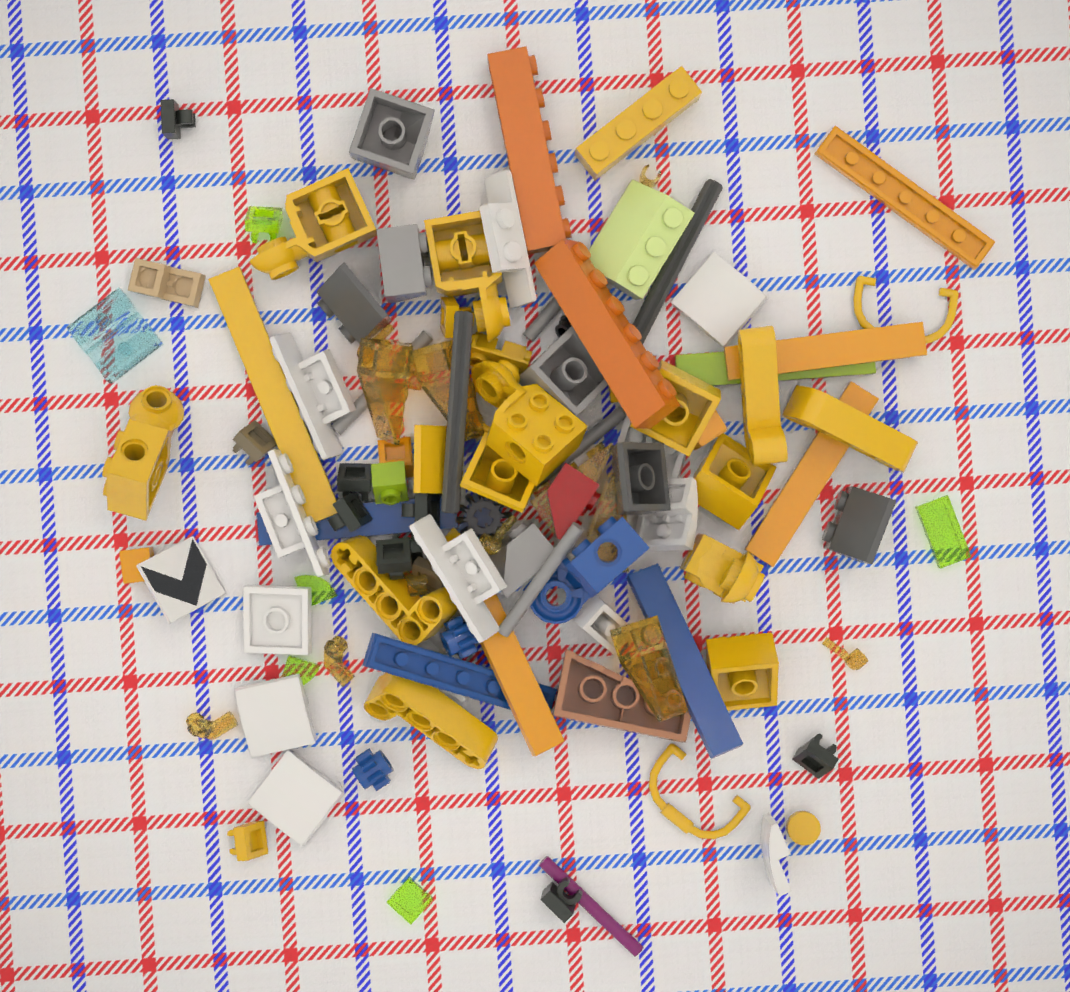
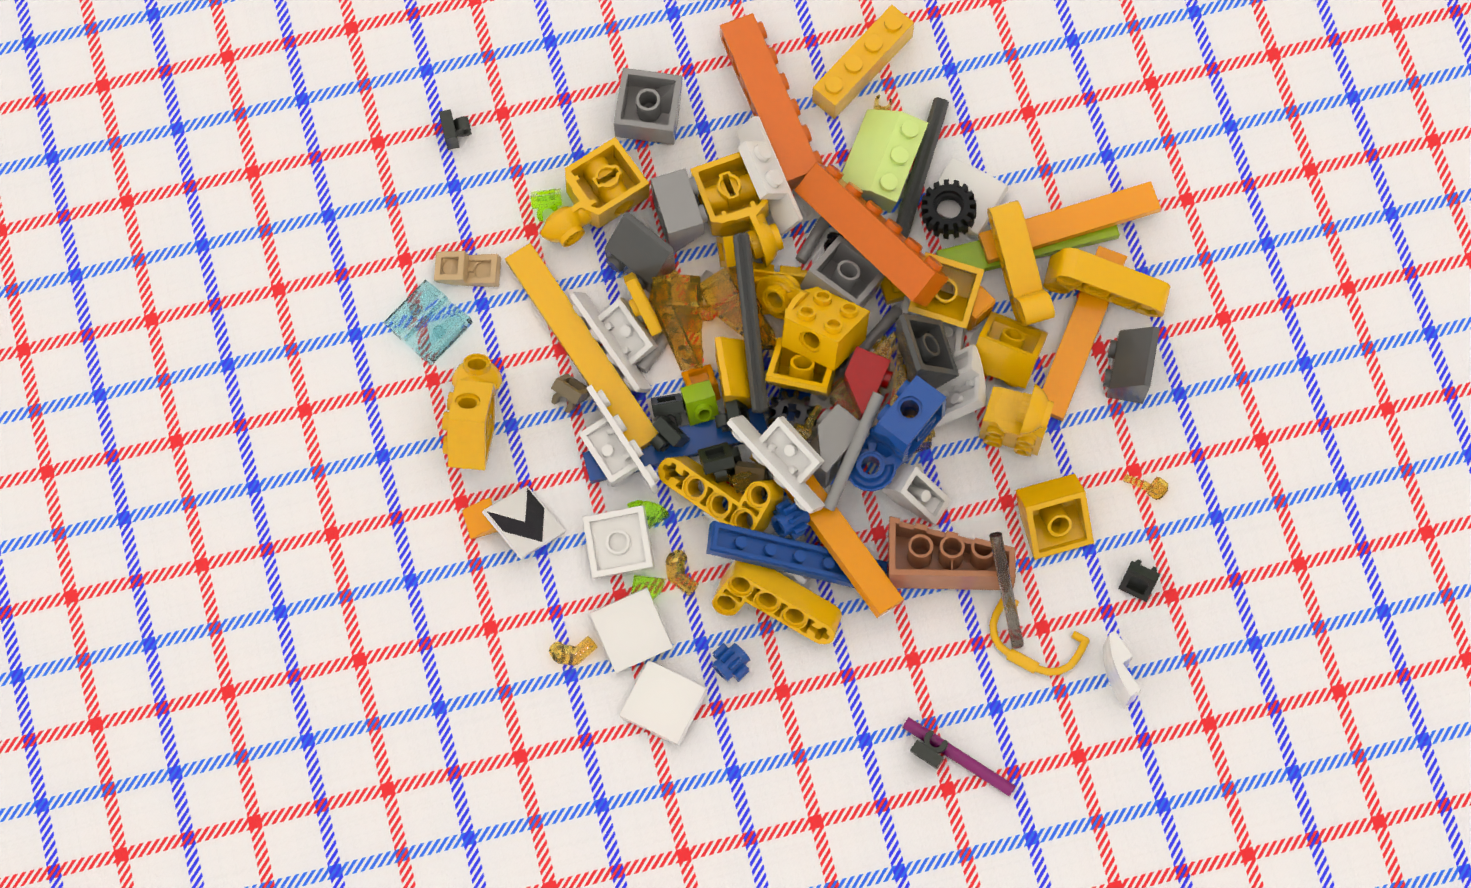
camera: 10 degrees left, 15 degrees down
yellow tile [227,821,268,861] -> none
clear neon green tile [386,876,434,925] -> none
clear yellow slope [610,615,689,722] -> none
blue tile [626,563,743,759] -> none
yellow tile [786,811,821,845] -> none
light orange tile [814,126,995,270] -> none
yellow piece [853,276,959,344] -> none
clear neon green tile [915,495,971,569] -> none
none -> yellow plate [623,272,662,336]
none -> black tyre [921,179,976,239]
none -> clear smoke bar [989,532,1024,649]

